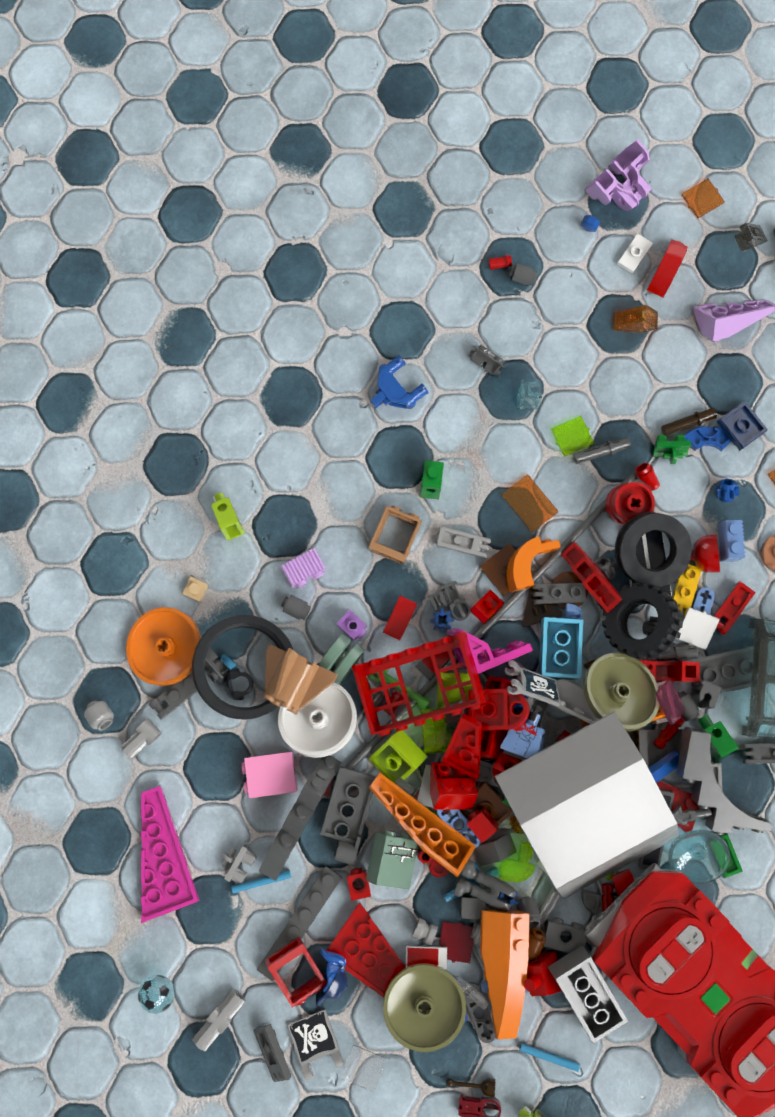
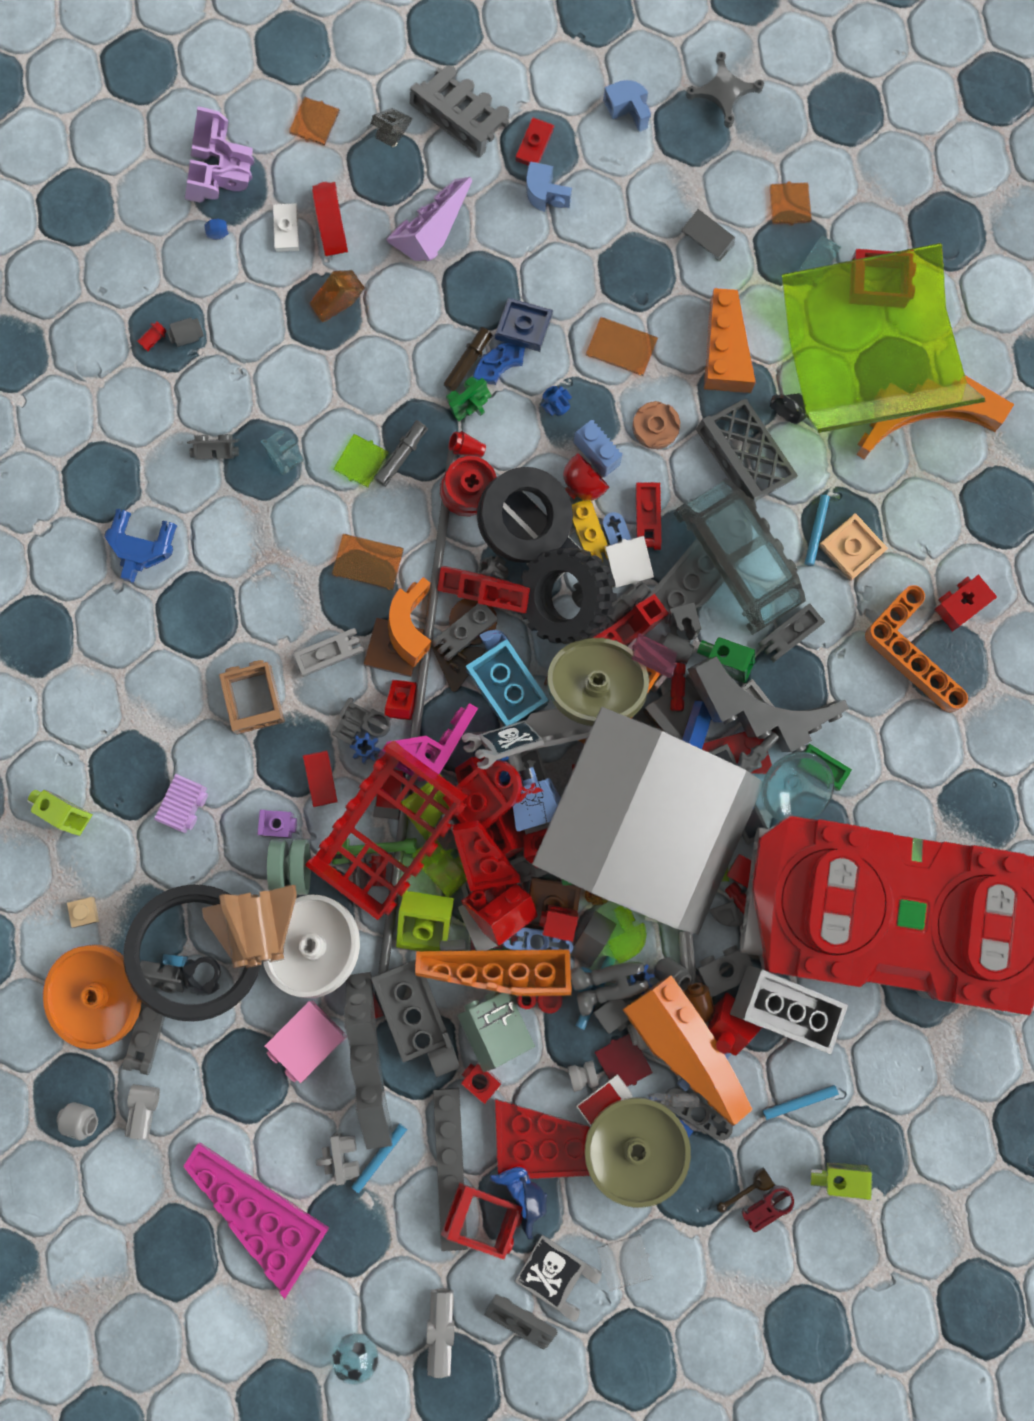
camera: 35 degrees left, 0 degrees up
dark grey brick [281,595,311,620] -> none
green torso [420,460,444,500] -> none

